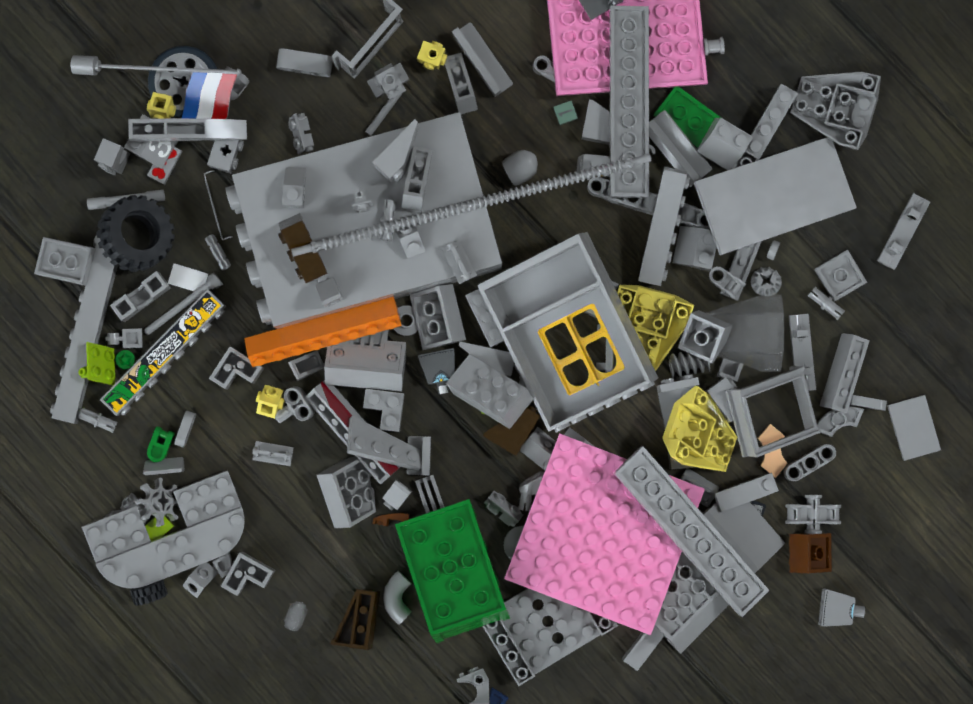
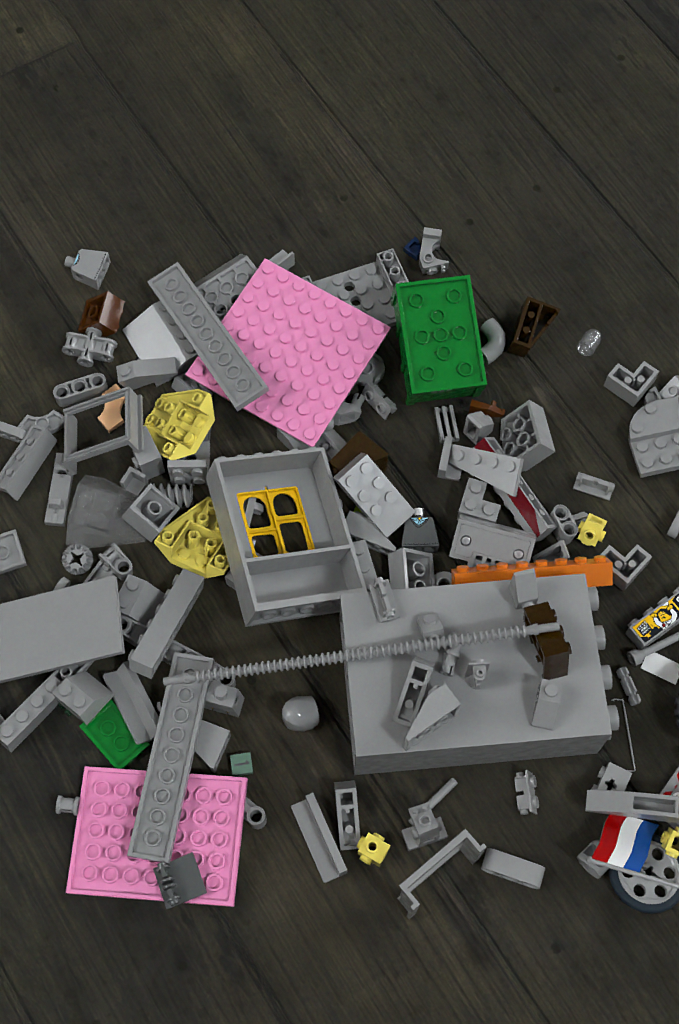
camera: 170 degrees left, 20 degrees down
light grey pin [808,287,845,320] -> none

